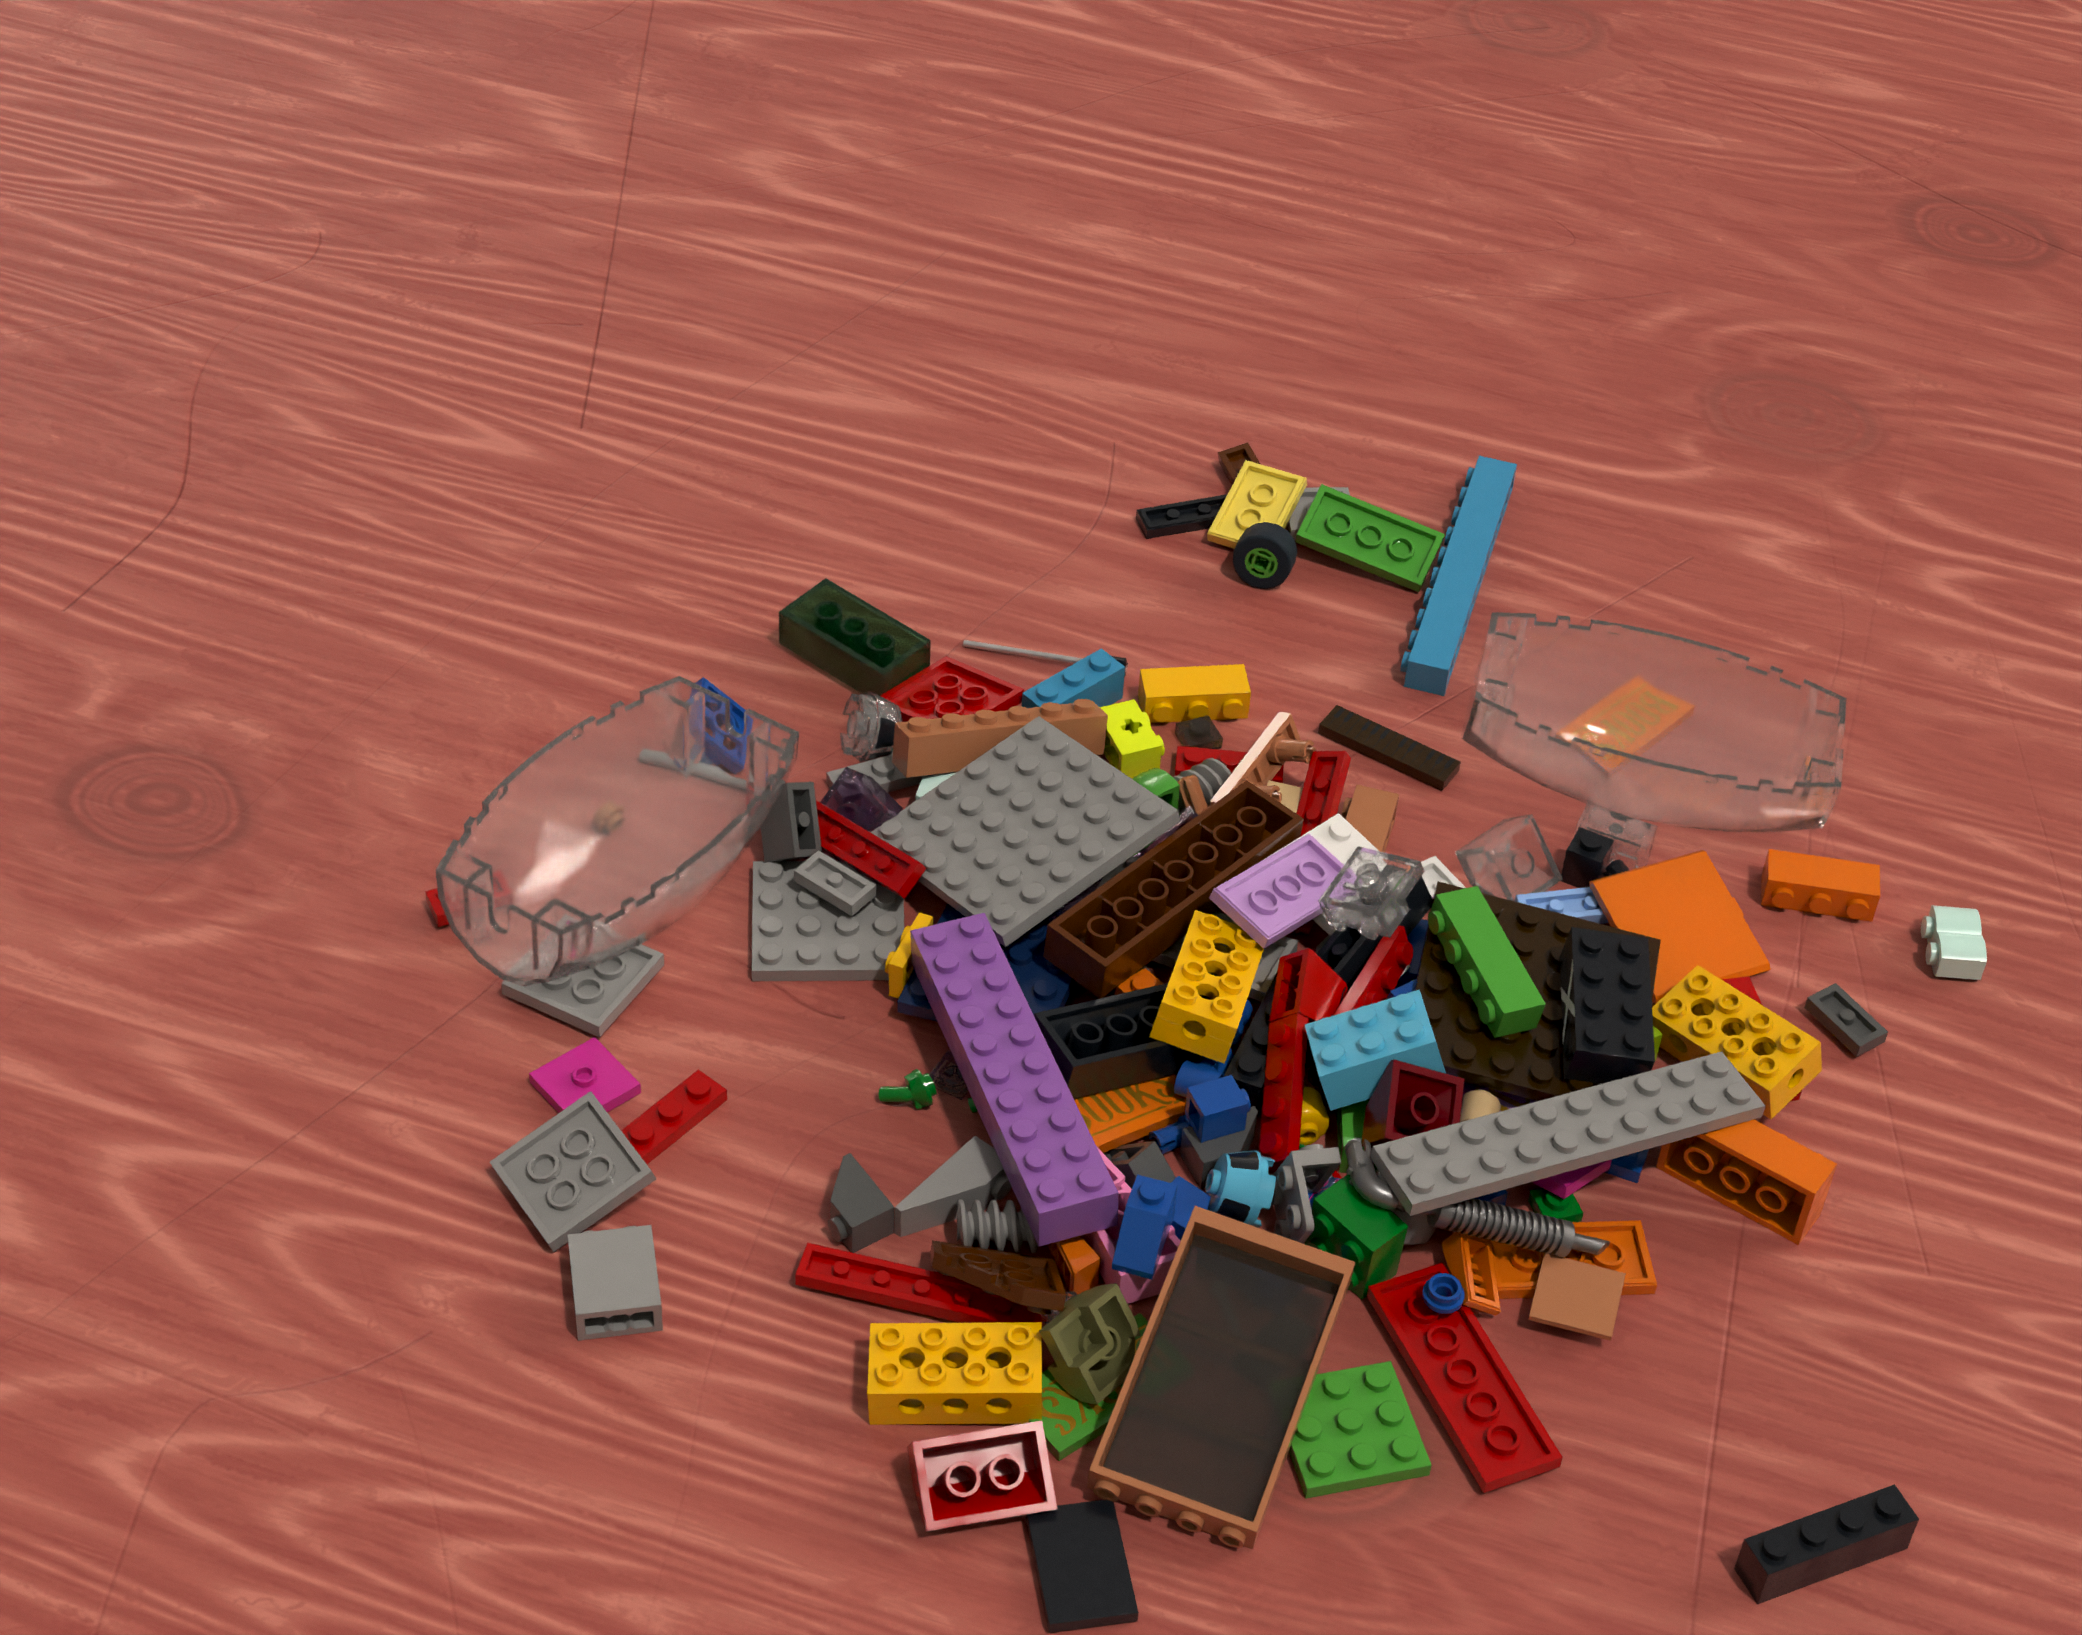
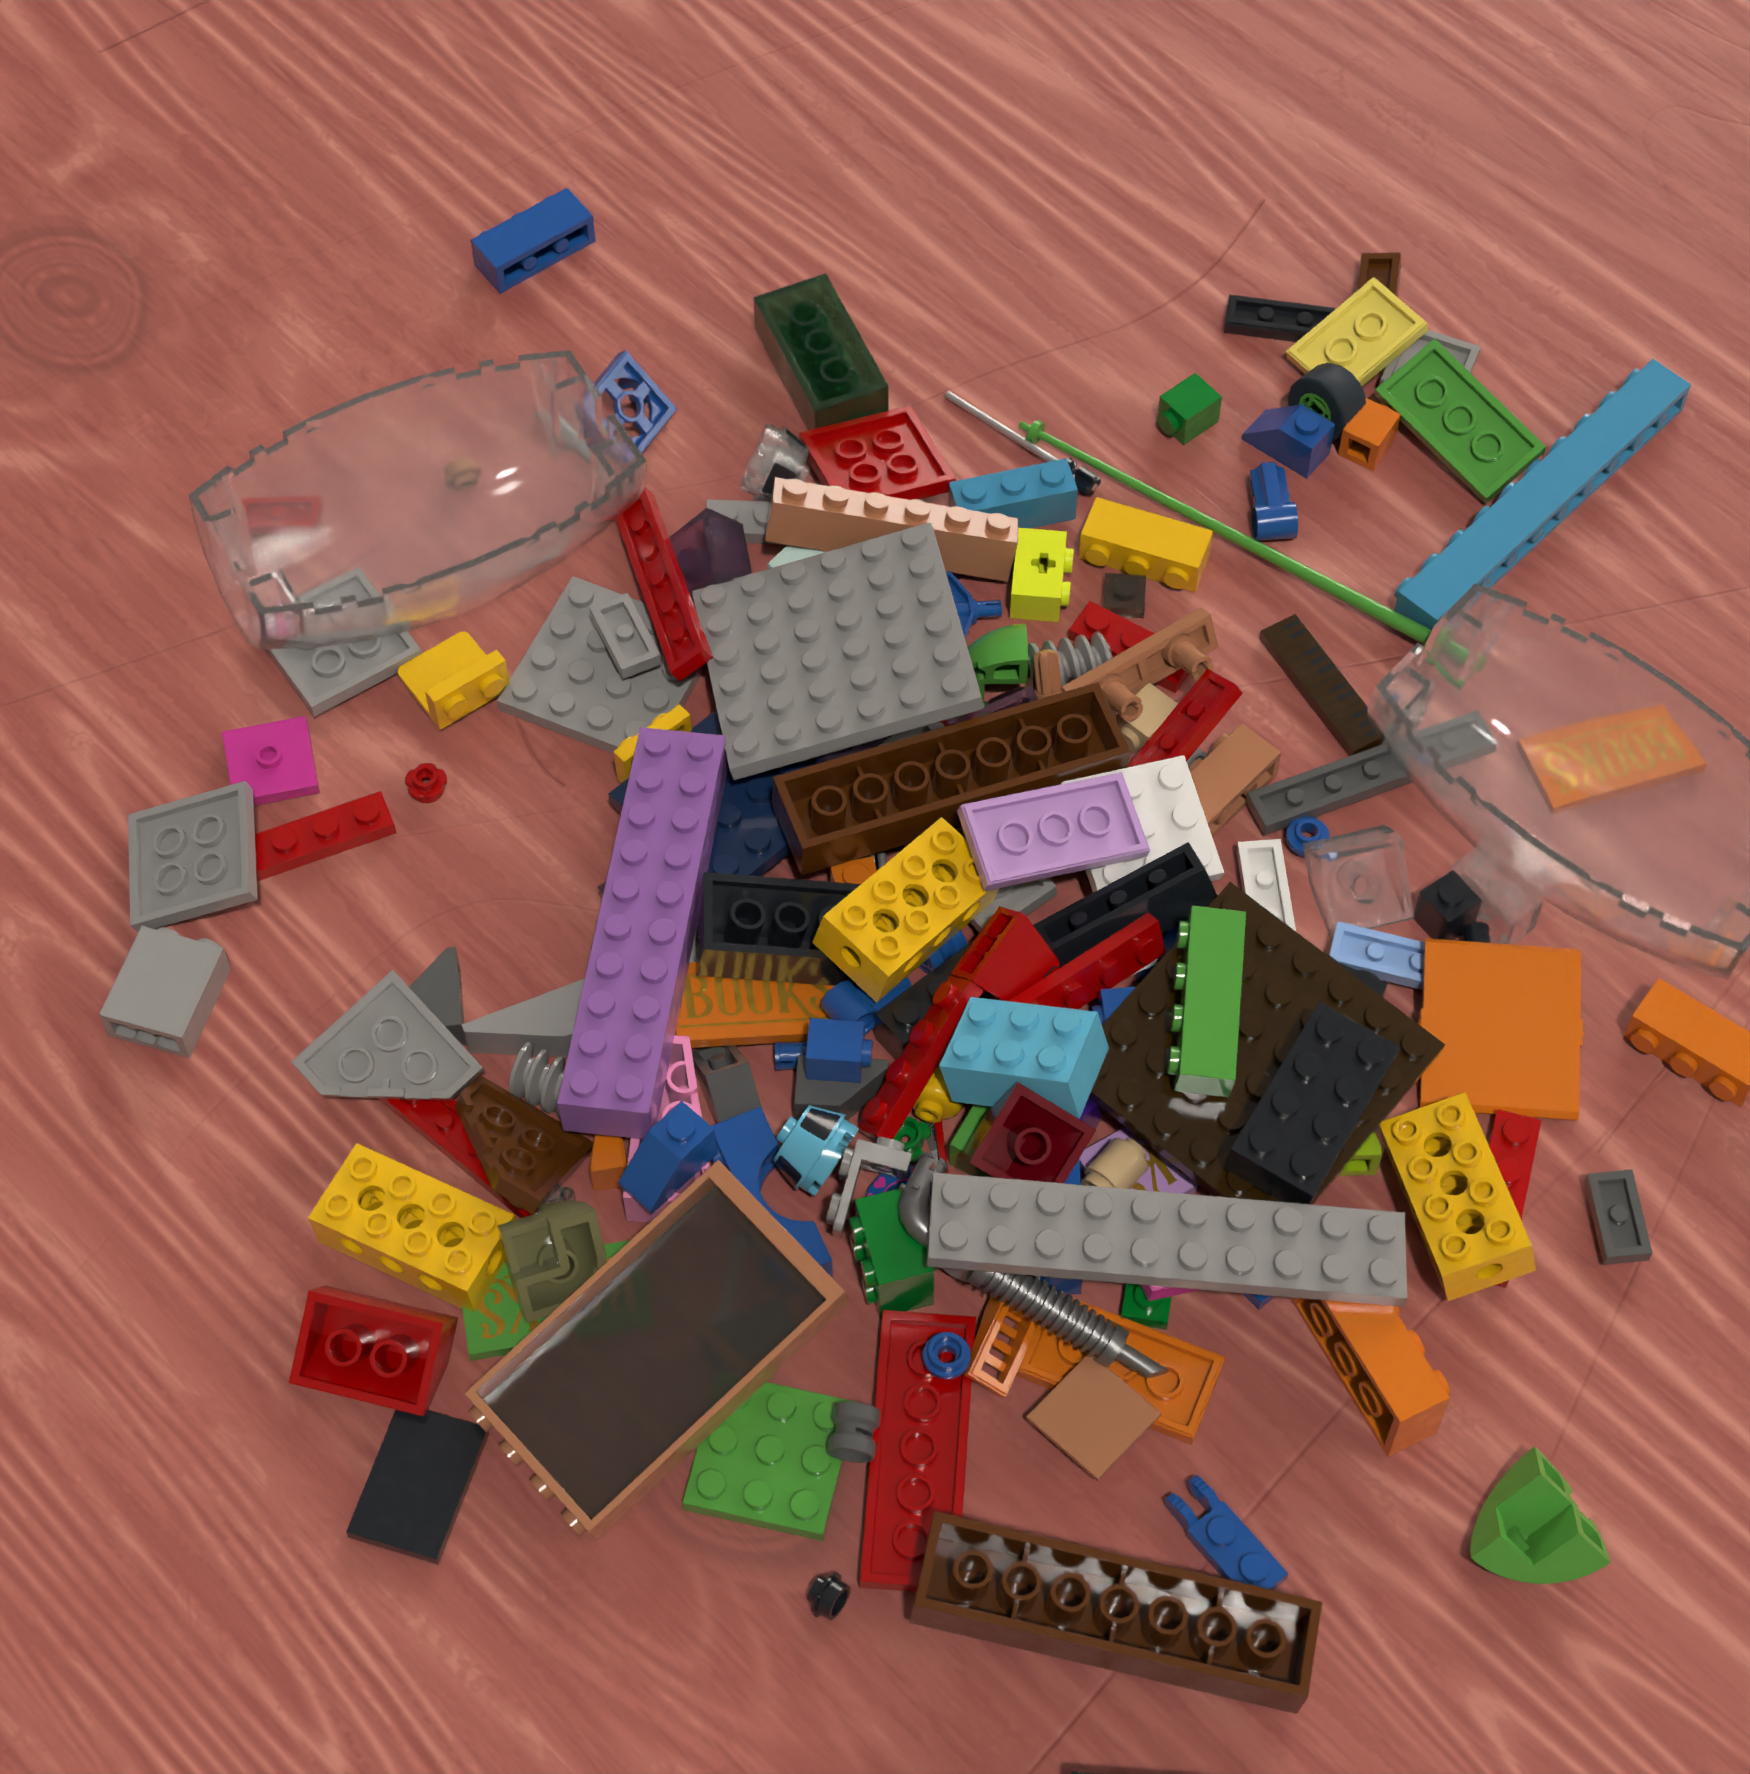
camera: 30 degrees right, 15 degrees up
dark grey slope [760,782,822,863] -> none
green plate [879,1069,937,1109] -> none
clear plate [1318,846,1425,940] -> none
none -> light grey plate [291,970,485,1101]
none -> yellow bracket [398,632,510,730]
none -> red plate [405,763,447,803]
none -> blue brick [471,188,596,294]
none -> black plate [807,1573,851,1620]
none -> dark grey wheel [827,1402,881,1463]
none -> reddish brown brick [909,1511,1322,1714]
none -> bright green piece [1019,420,1487,673]
none -> green brick [1157,373,1222,446]
none -> blue hinge [1164,1475,1288,1590]
none -> blue slope [1242,404,1335,479]
none -> dark grey plate [1246,711,1496,835]
none -> blue piece [1249,462,1298,541]
none -> blue plate [1286,816,1330,858]
none -> orange brick [1338,398,1401,471]
none -> bright green brick [1470,1447,1611,1584]

